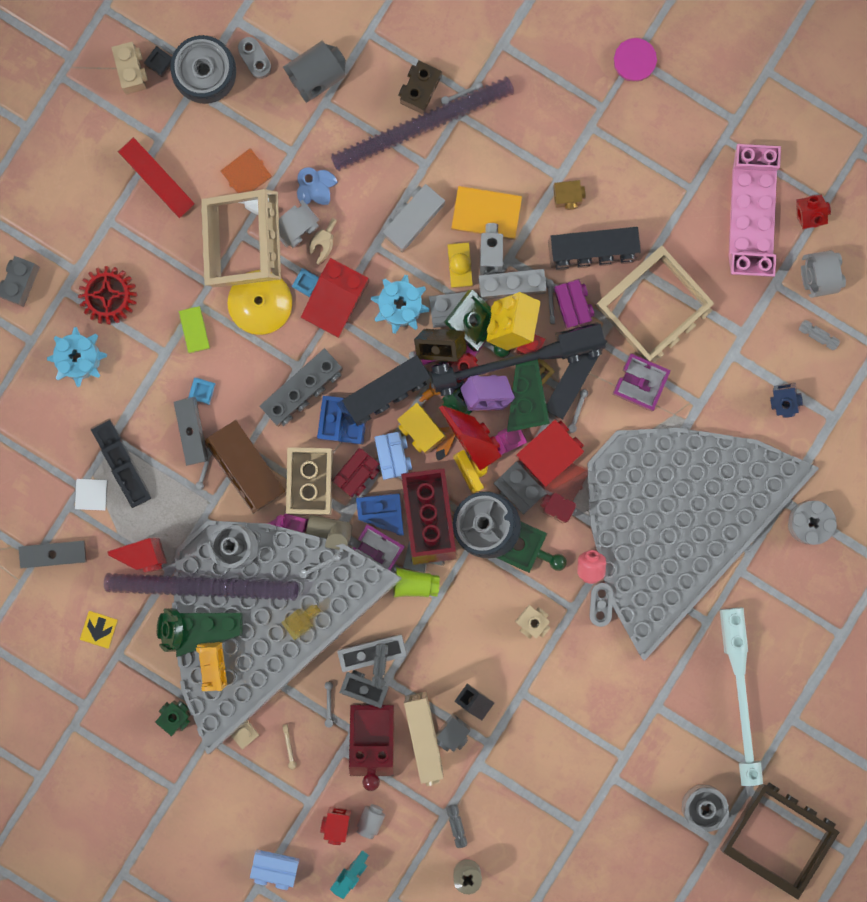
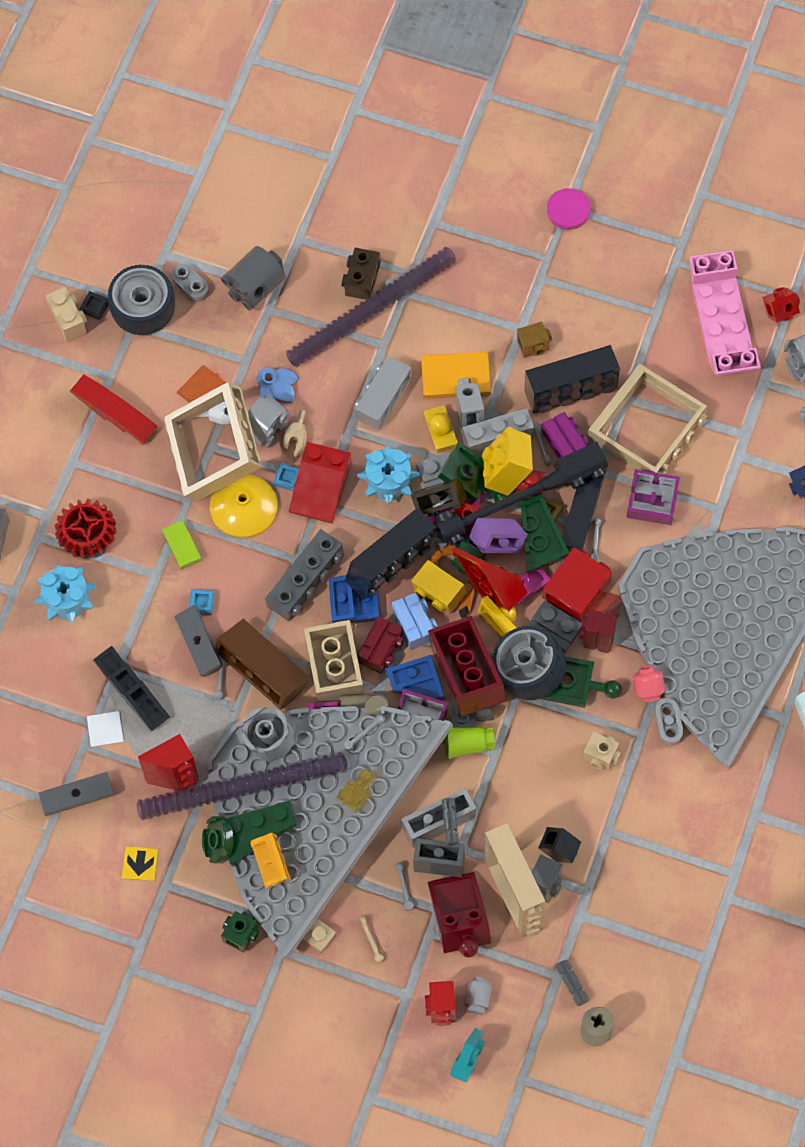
camera: 10 degrees left, 20 degrees down
light blue brick [250,849,300,890] -> none

